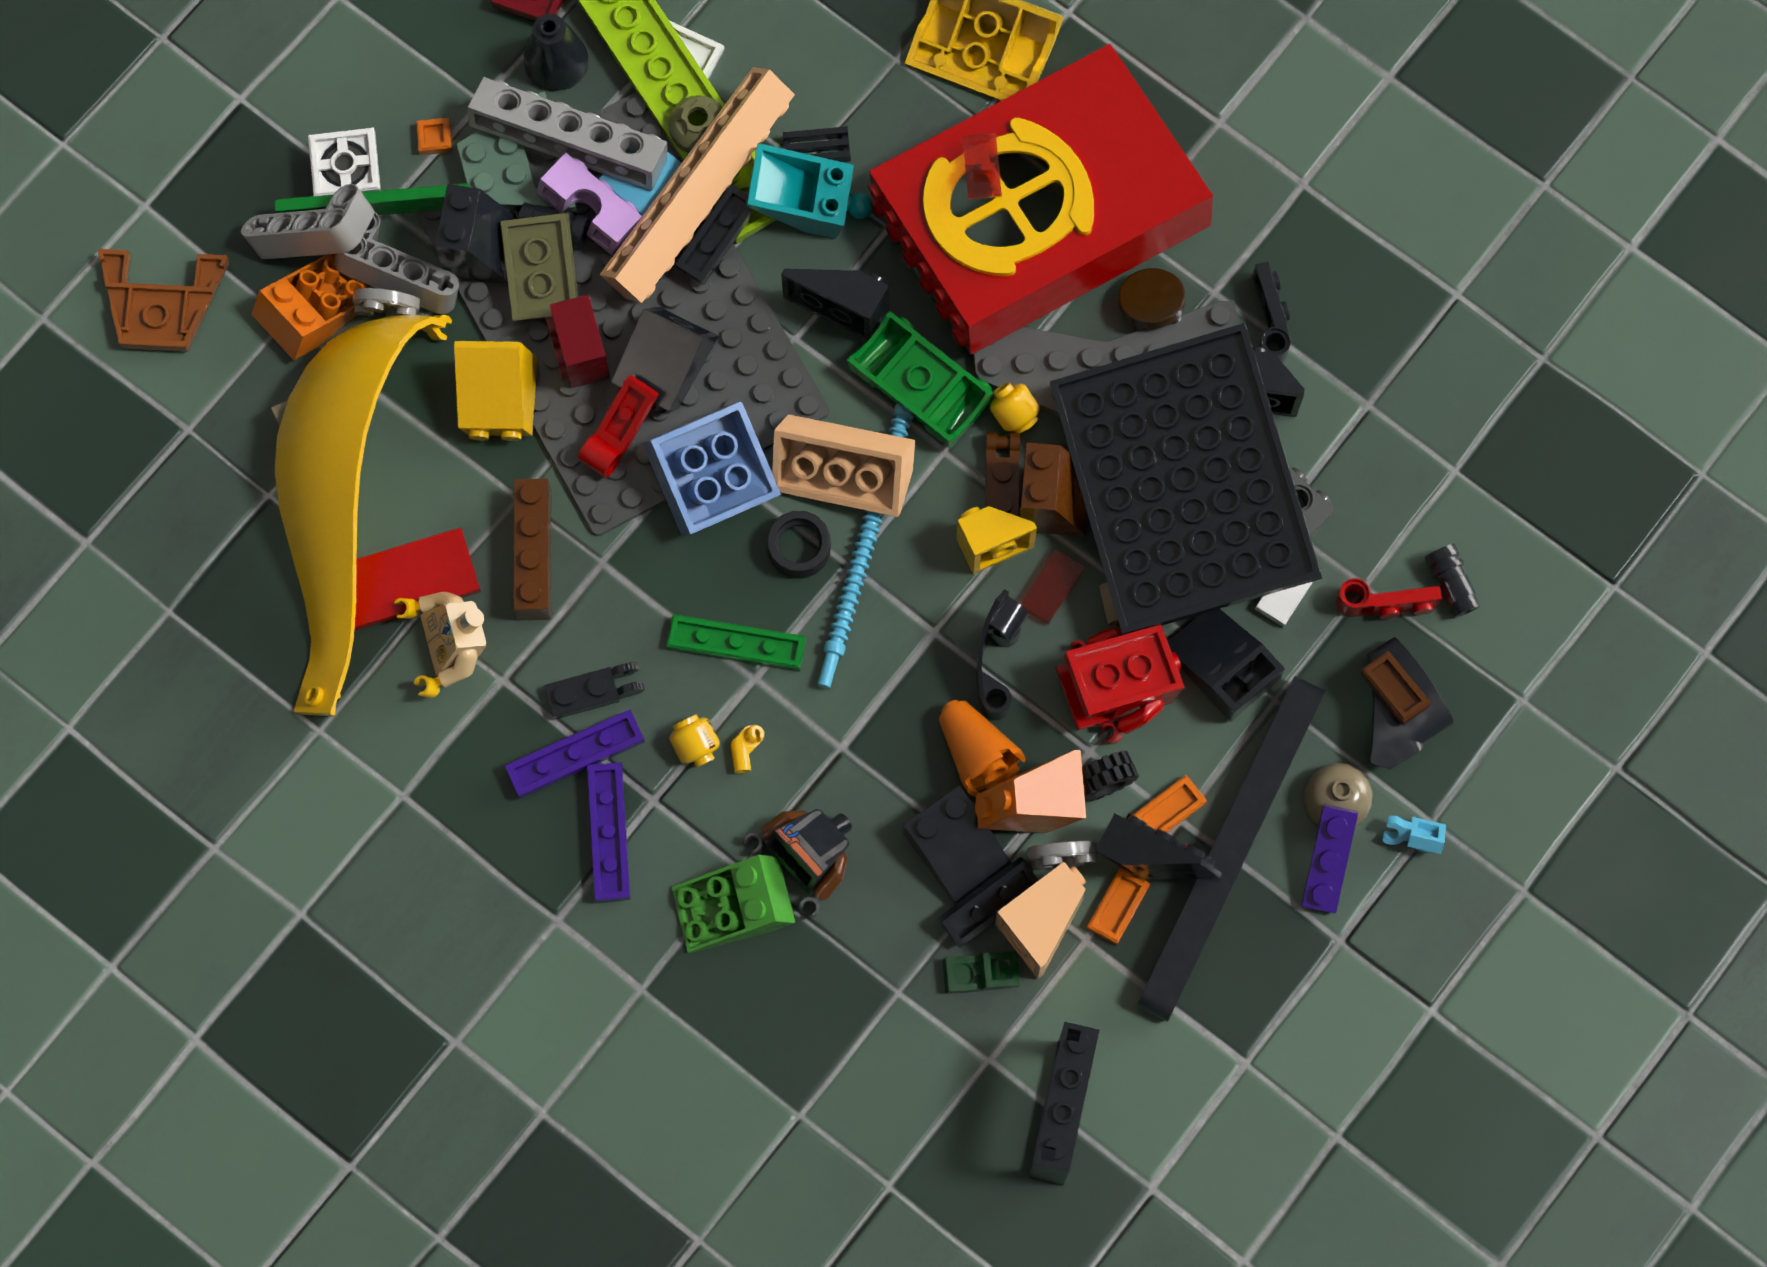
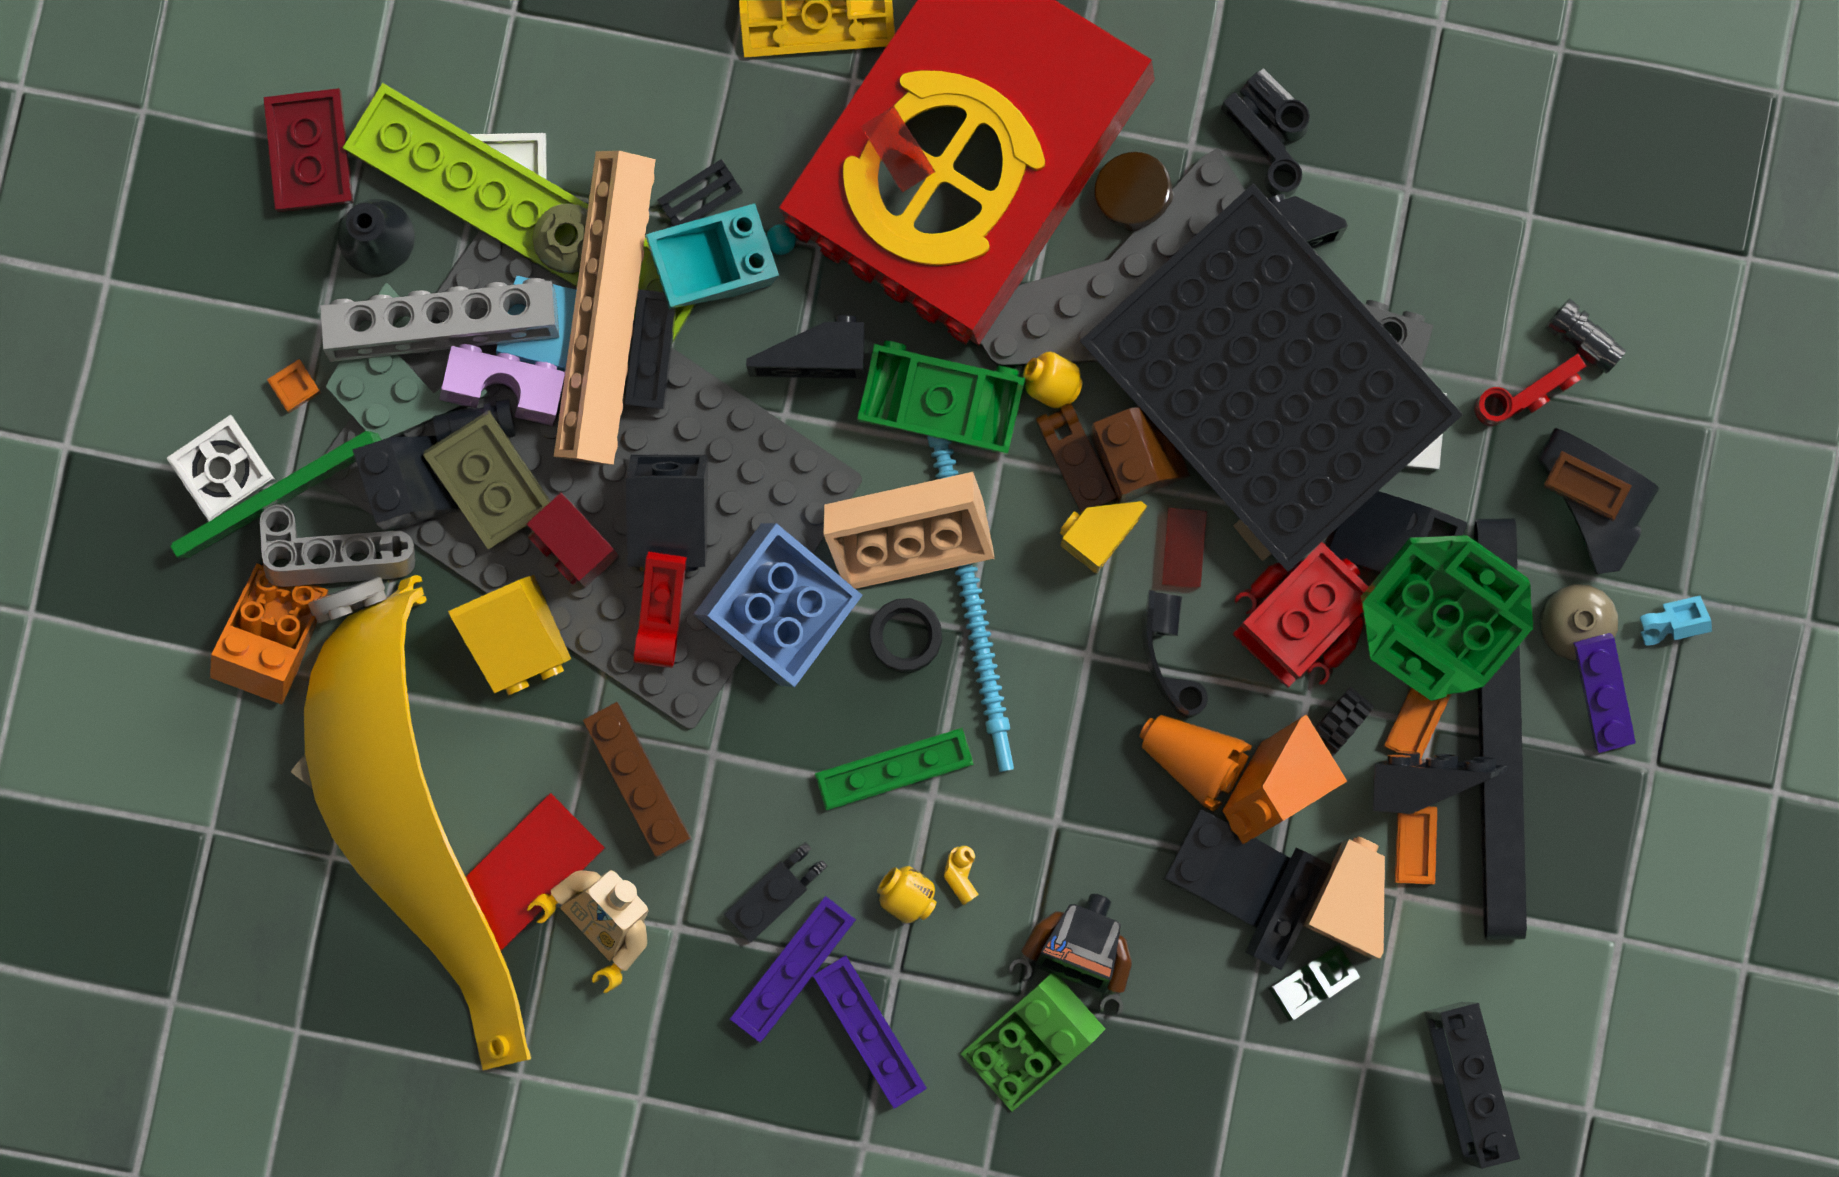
camera: 25 degrees left, 10 degrees up
dark orange wing [98,249,229,352] -> none
light grey beam [241,184,375,259] -> none
light grey tile [1027,841,1097,870] -> none
none -> black piece [1240,68,1310,142]
none -> green piece [1361,535,1533,701]

